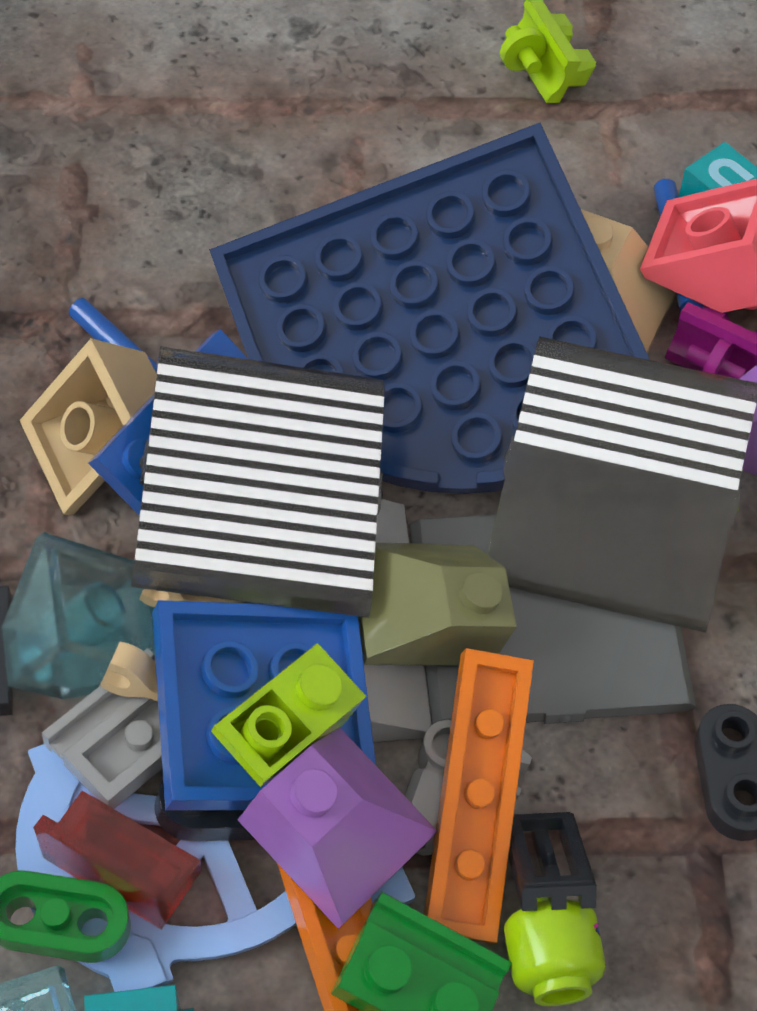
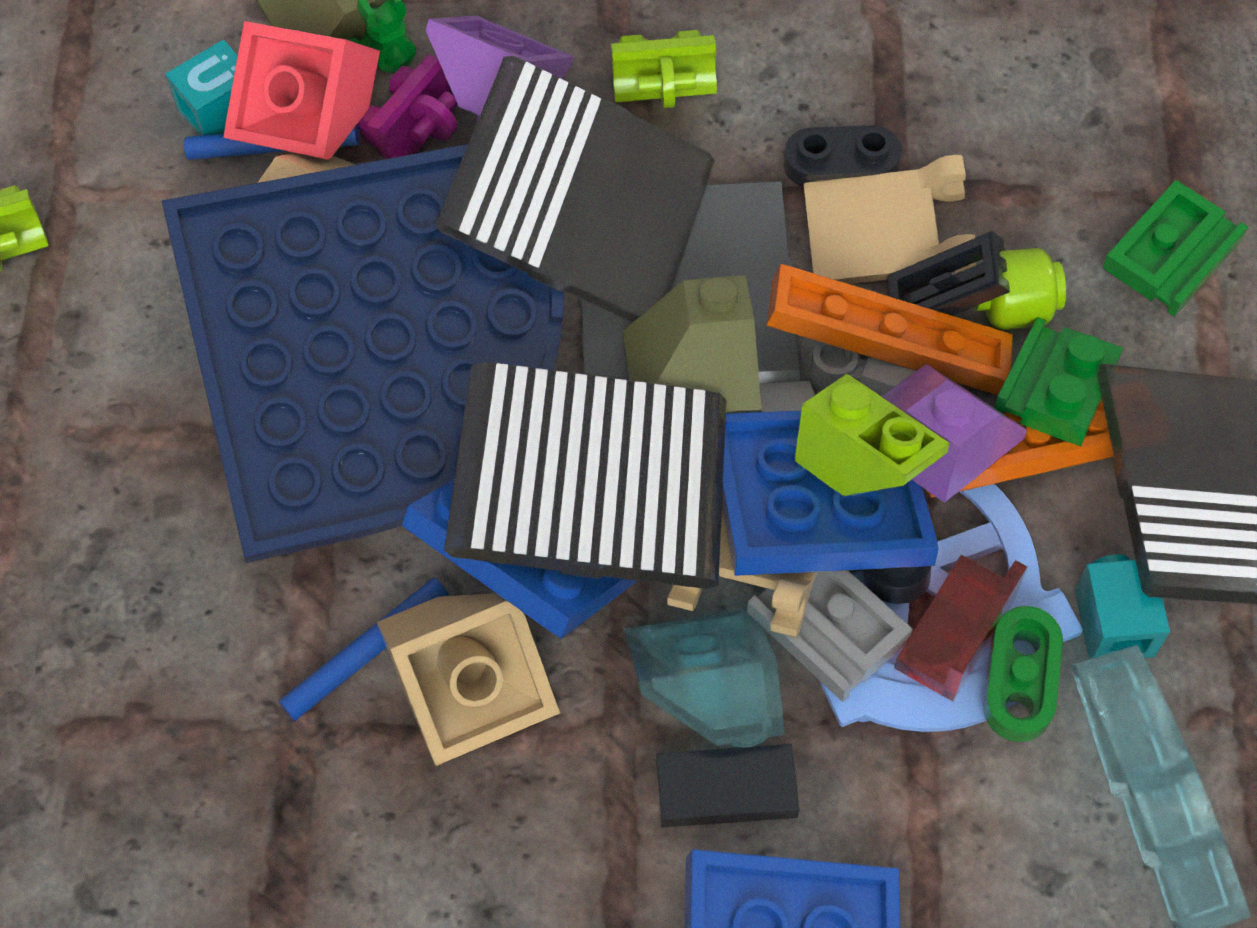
camera: 85 degrees left, 5 degrees up
none -> tan flag [803,155,976,284]

